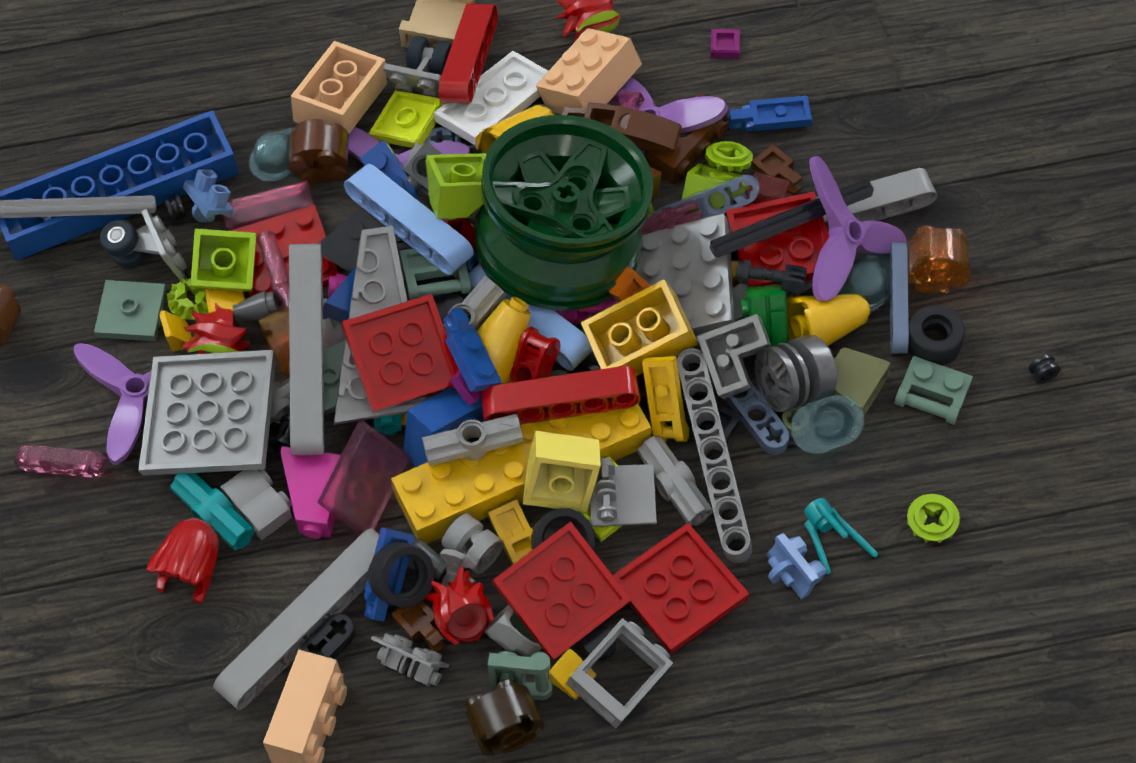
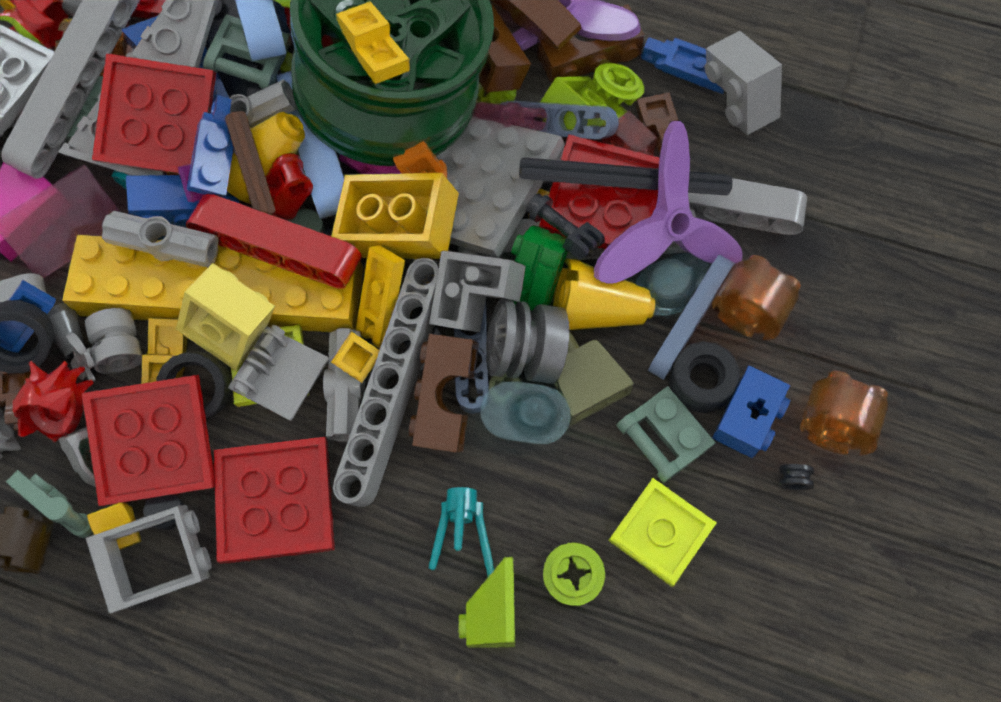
camera: 30 degrees right, 10 degrees up
medium blue hips [766,533,826,599] -> none
none -> reddish brown axle [225,111,276,215]
none -> yellow slope [331,332,380,383]
none -> yellow slope [336,1,410,84]
none -> reddish brown arch [409,334,479,453]
none -> lime slope [459,557,515,648]
none -> neon yellow plate [609,478,716,587]
none -> light grey brick [705,31,782,135]
none -> blue brick [712,366,790,458]
none -> clear orange brick [800,371,888,455]

